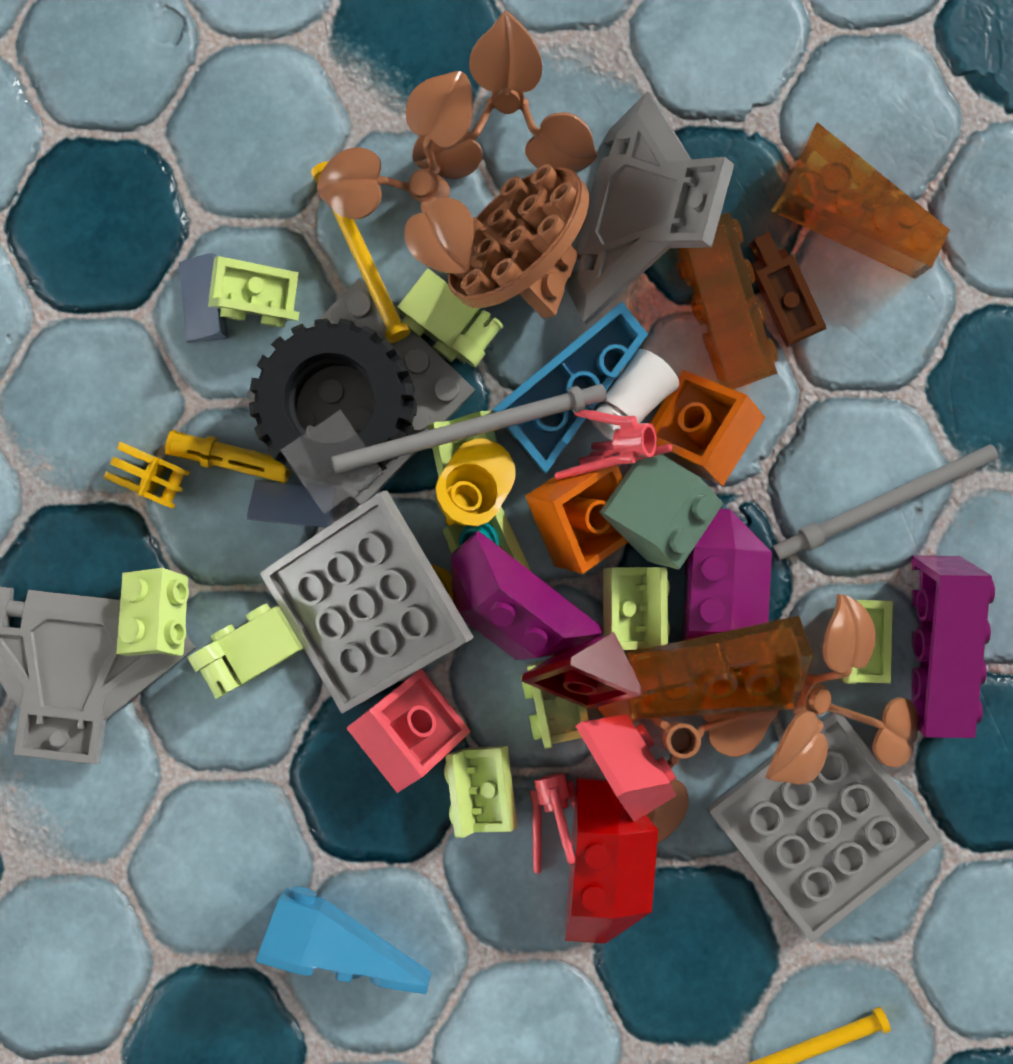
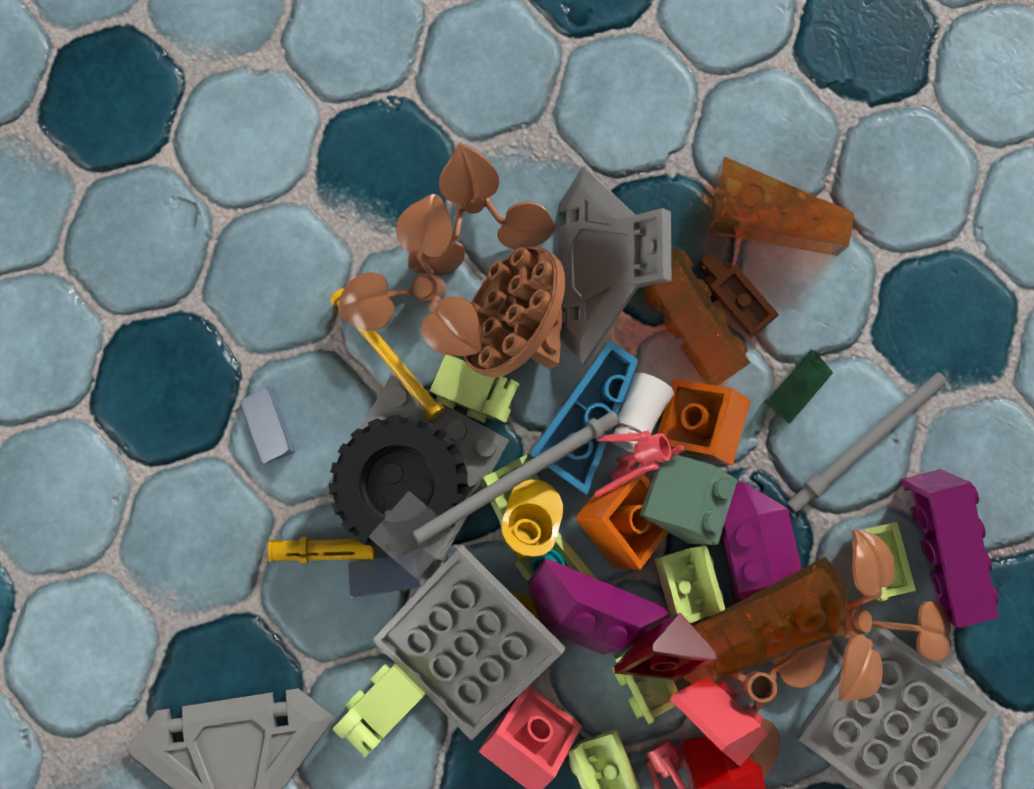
camera: 15 degrees left, 5 degrees down
yellow arm [103,441,190,509] -> none
yellowish green bracket [116,568,189,656] -> none
yellowish green bracket [208,256,300,328] -> none
none -> clear green slope [763,348,833,424]

